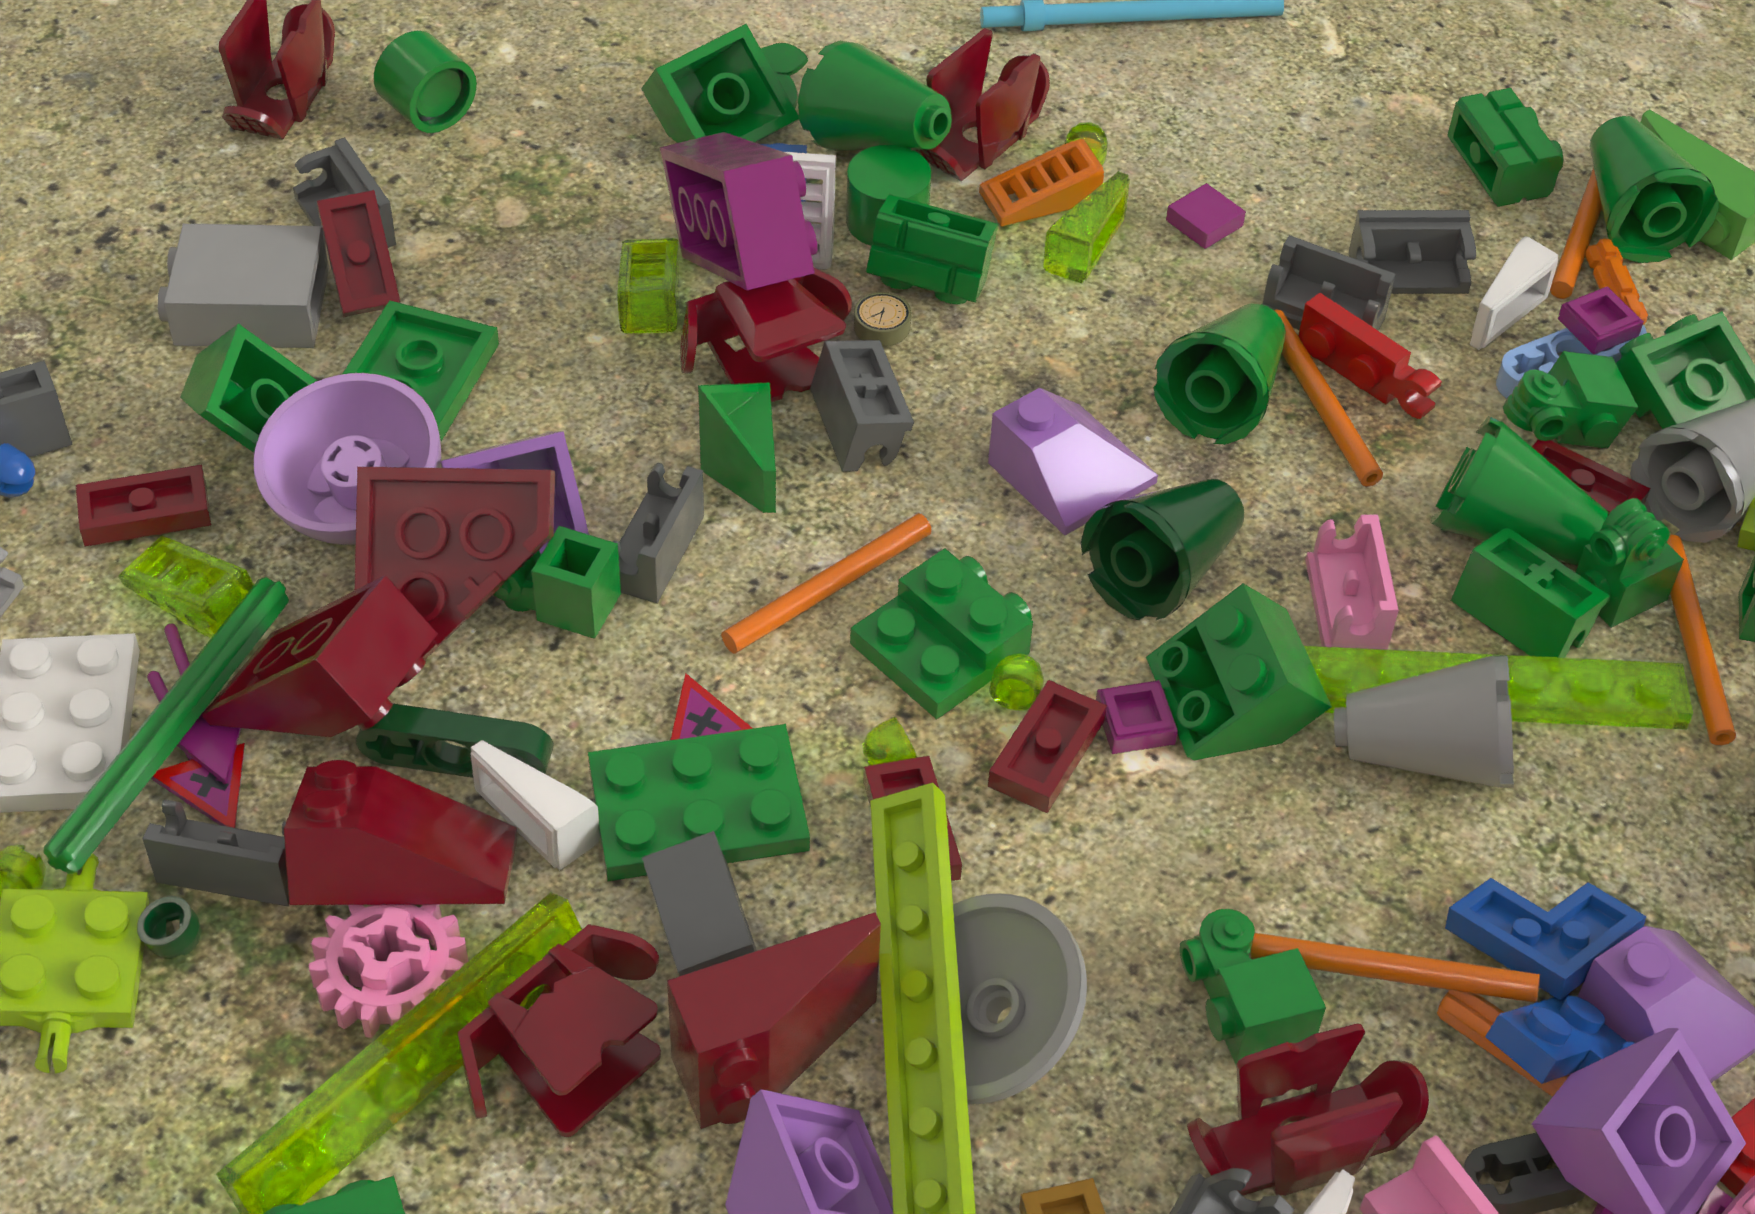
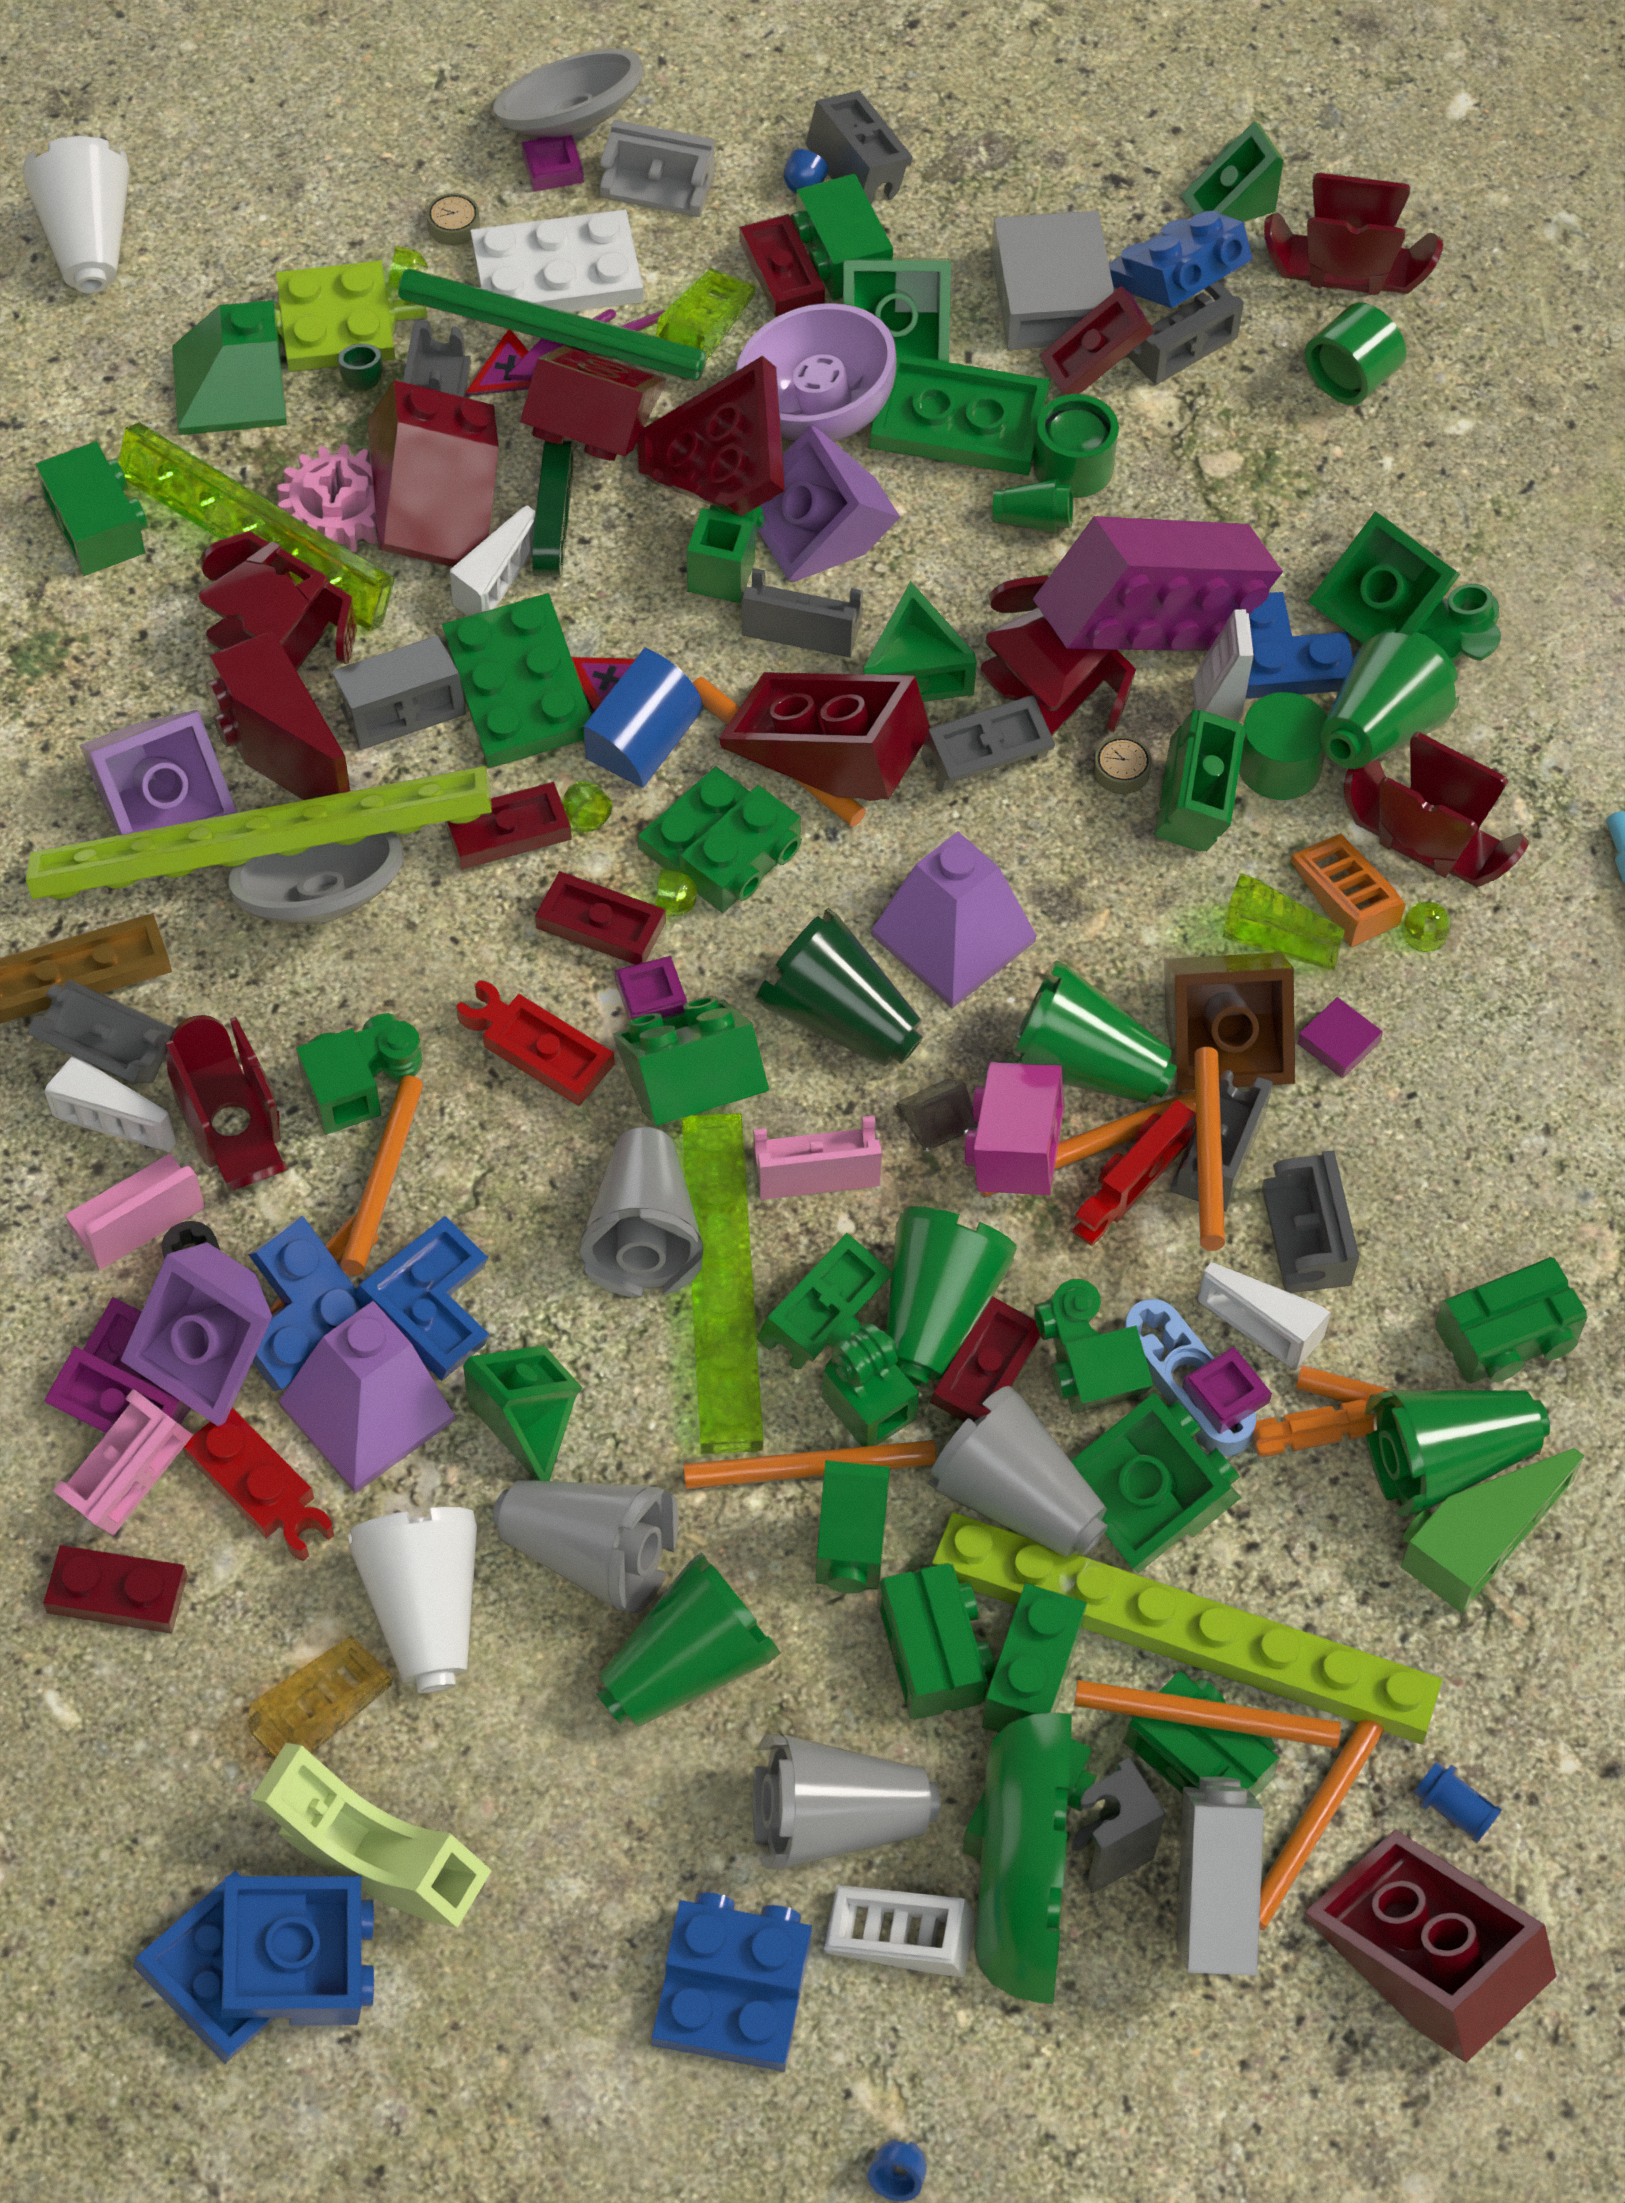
camera: 85 degrees right, 10 degrees up
none -> green slope [172,300,287,435]
none -> red plate [456,980,615,1106]
none -> green slope [463,1345,583,1481]
none -> blue brick [584,647,703,788]
none -> dark red slope [718,672,930,801]
none -> green brick [790,173,893,300]
none -> clear smoke slope [896,1078,978,1152]
none -> dark pink brick [965,1062,1065,1195]
none -> green cone [992,478,1074,534]
none -> green piece [1033,394,1119,498]
none -> blue plate [1109,211,1253,308]
none -> reddish brown slope [1164,952,1295,1091]
none -> green slope [1181,121,1284,222]
none -> orange bar [1194,1047,1225,1251]

